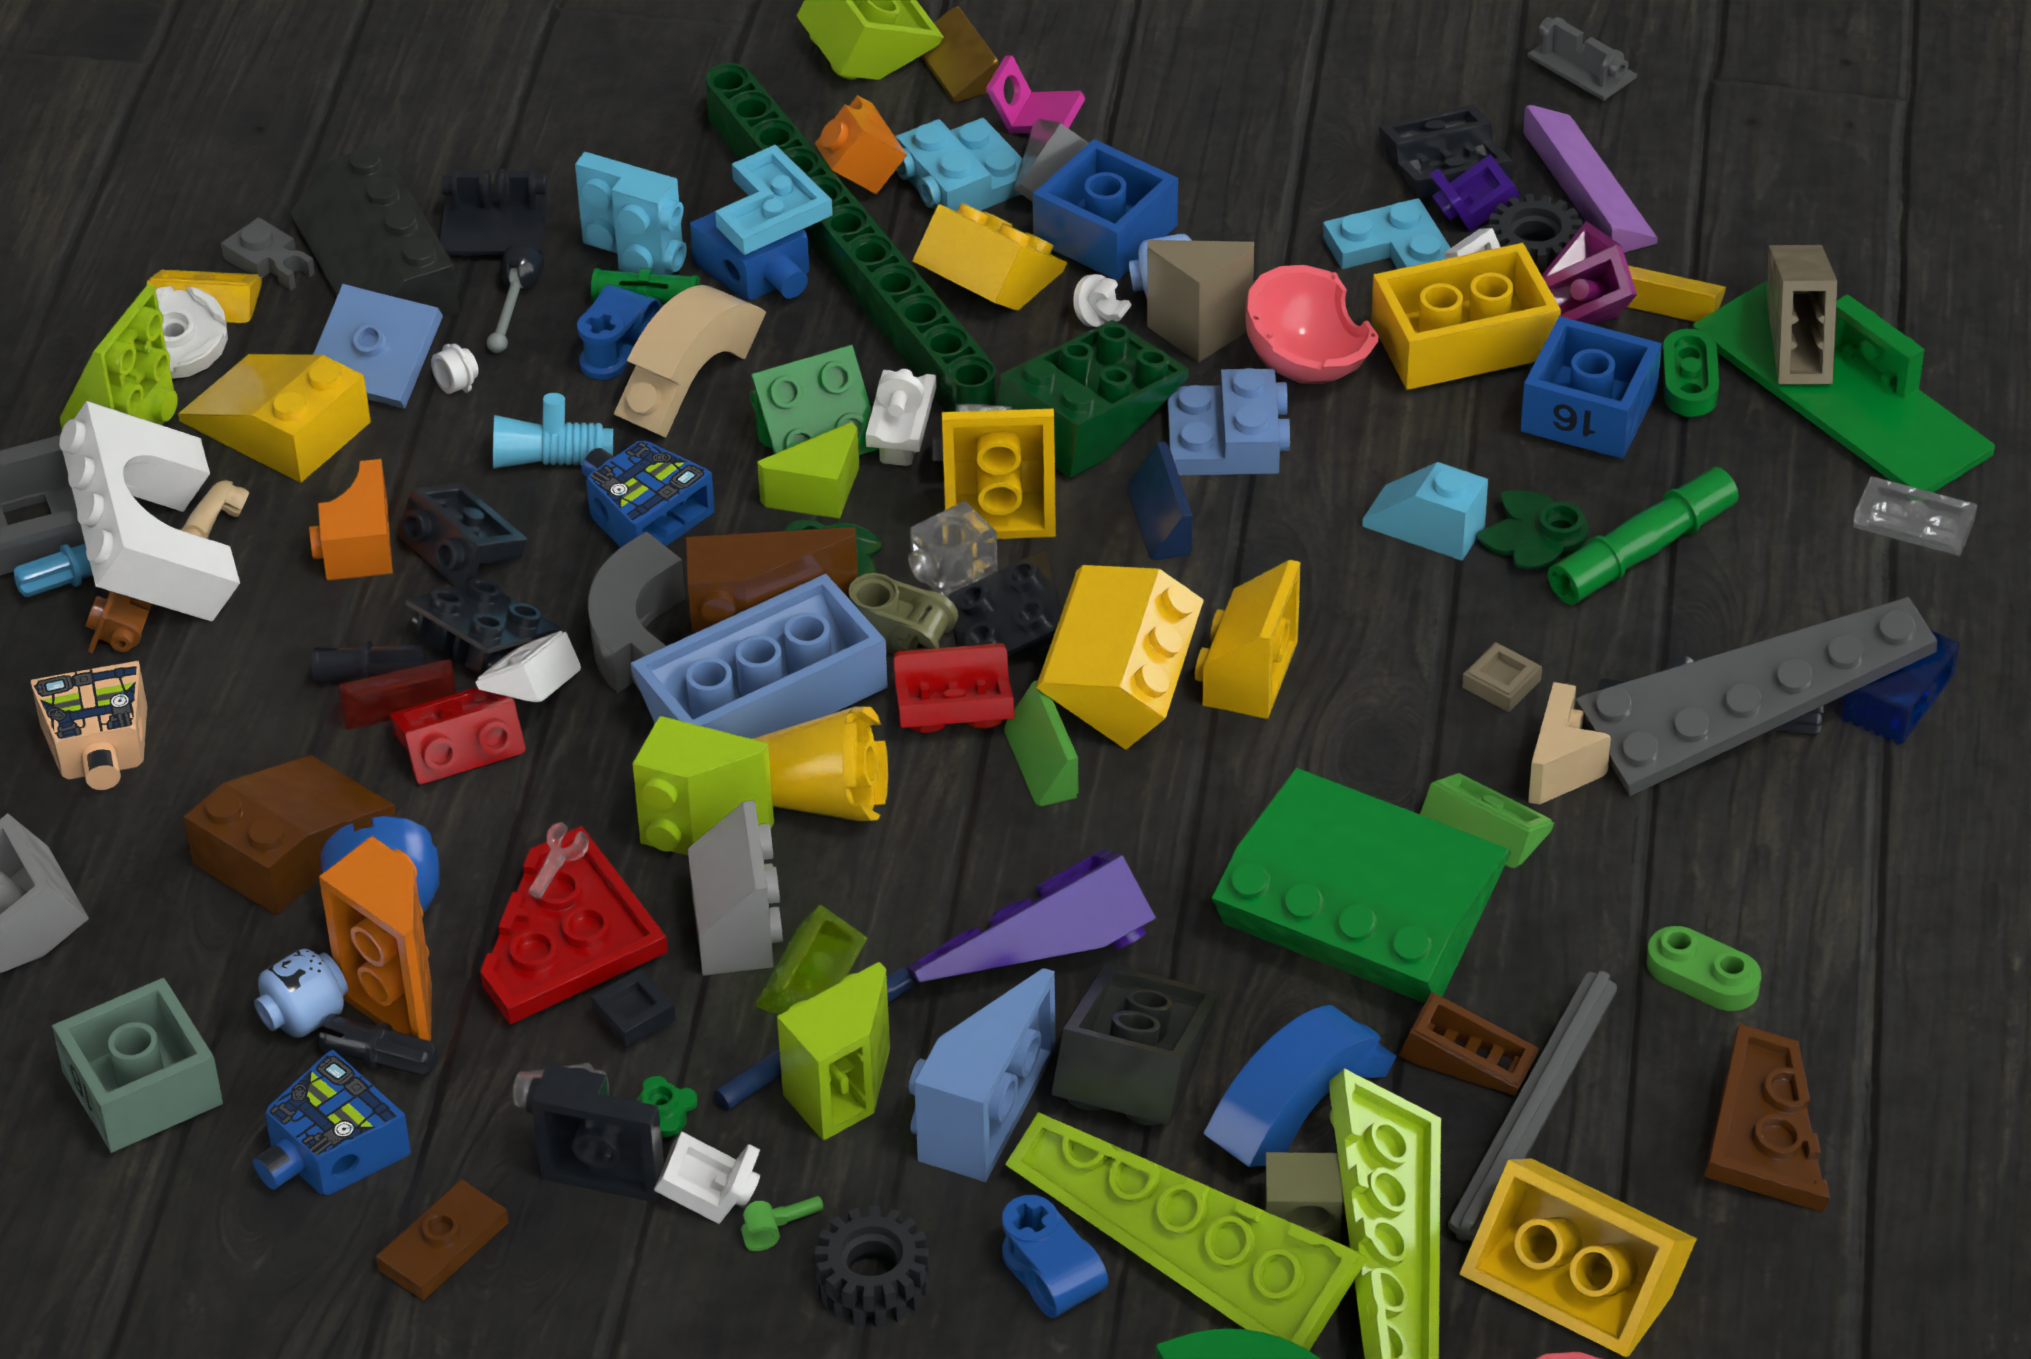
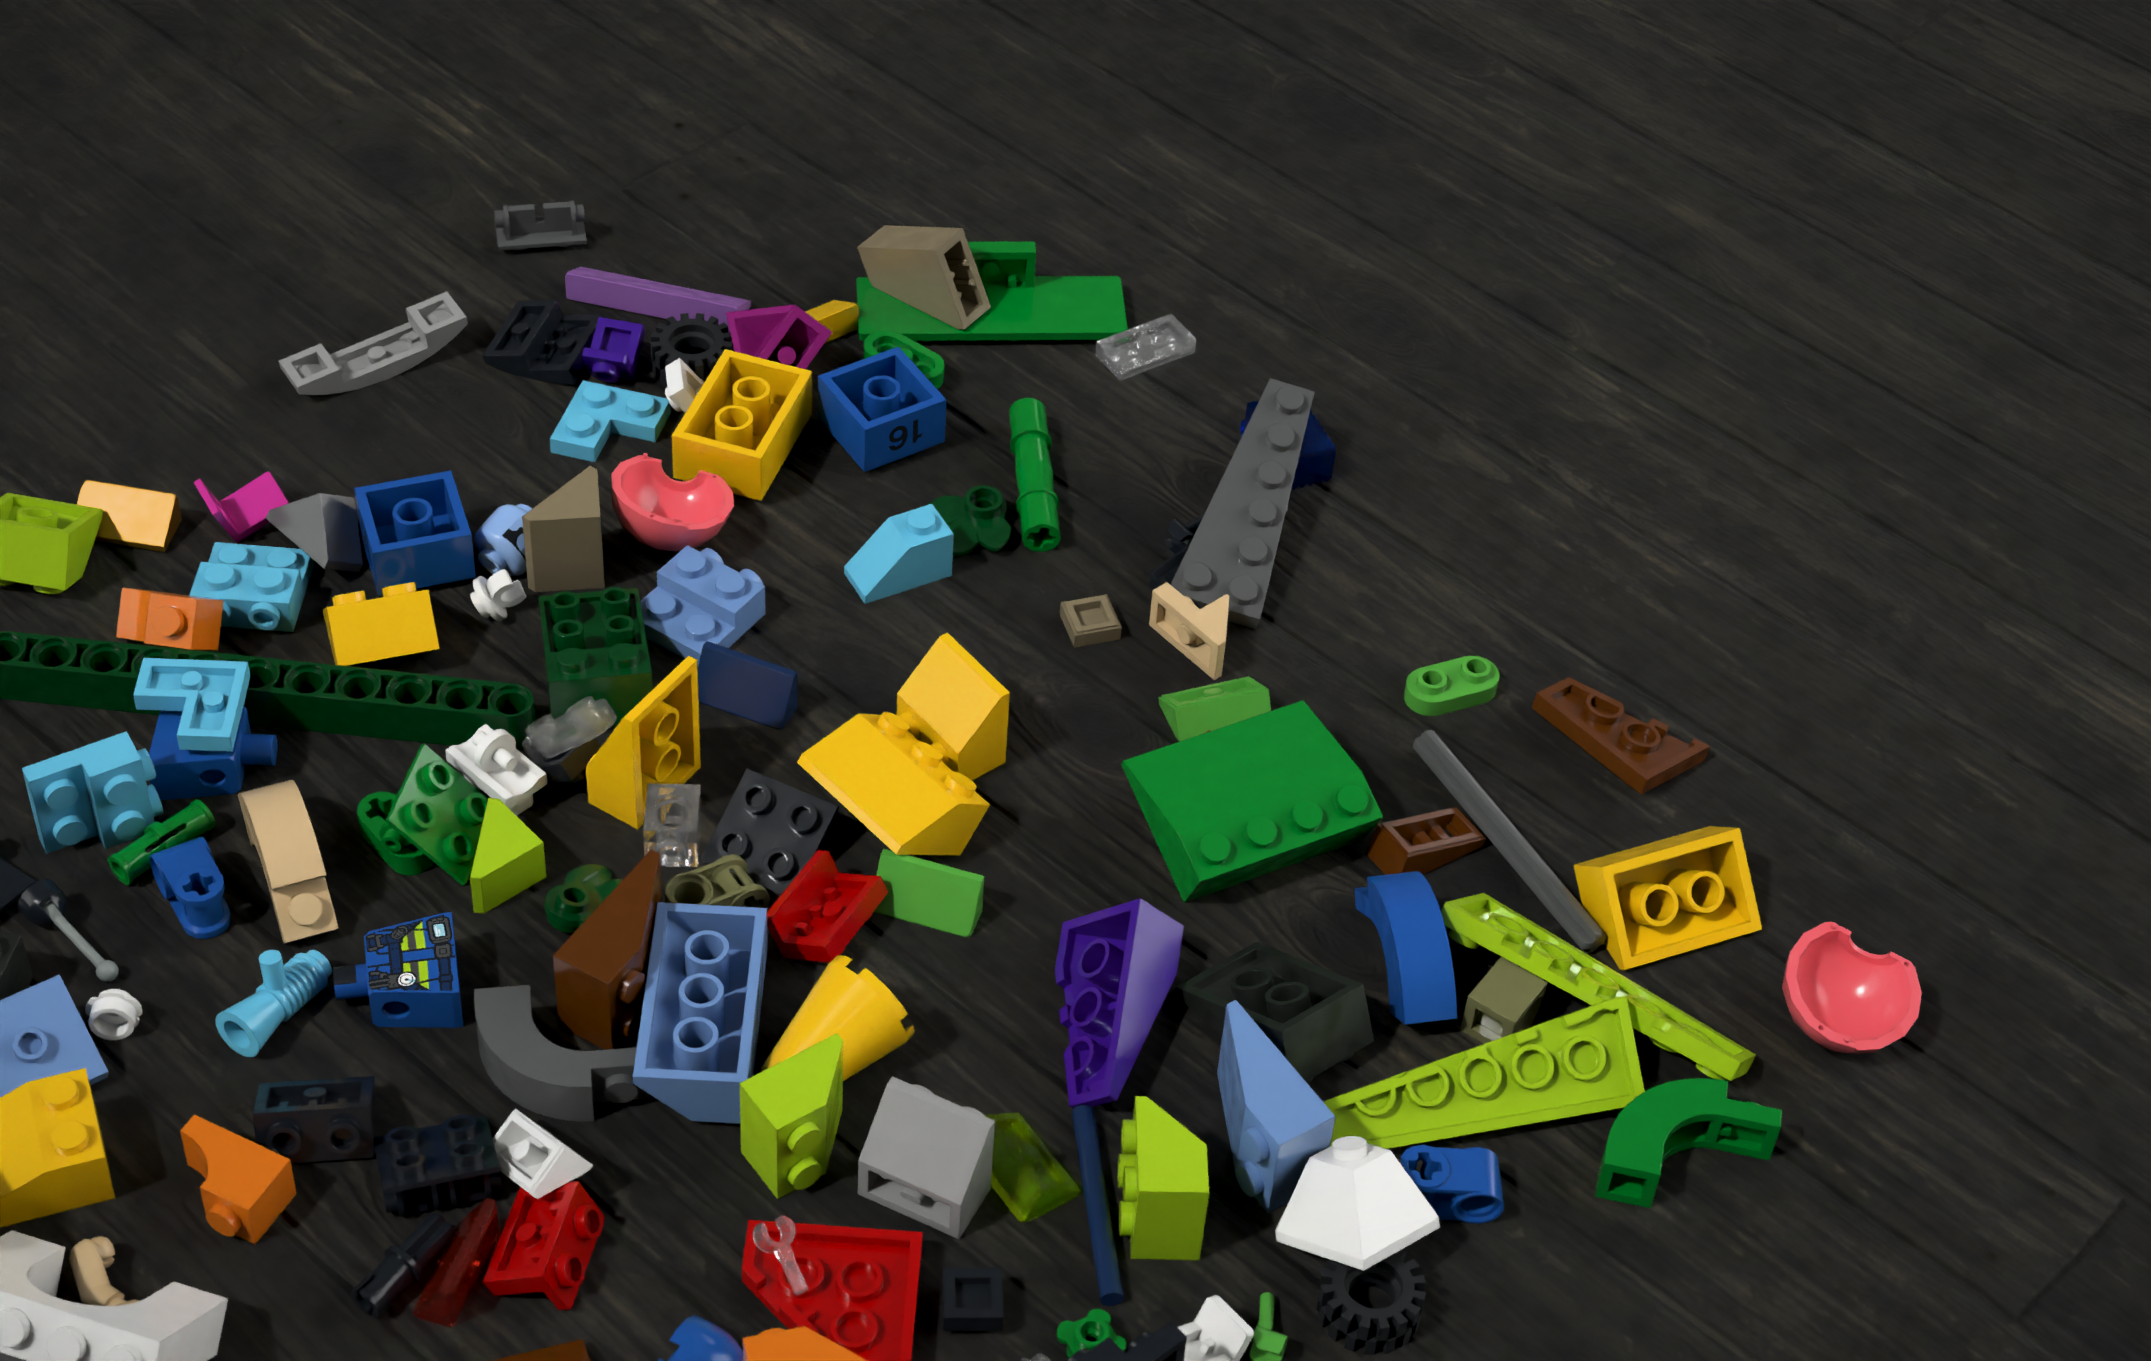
camera: 60 degrees left, 0 degrees up
none -> light grey slope [279,291,468,395]
none -> white slope [1275,1136,1440,1271]

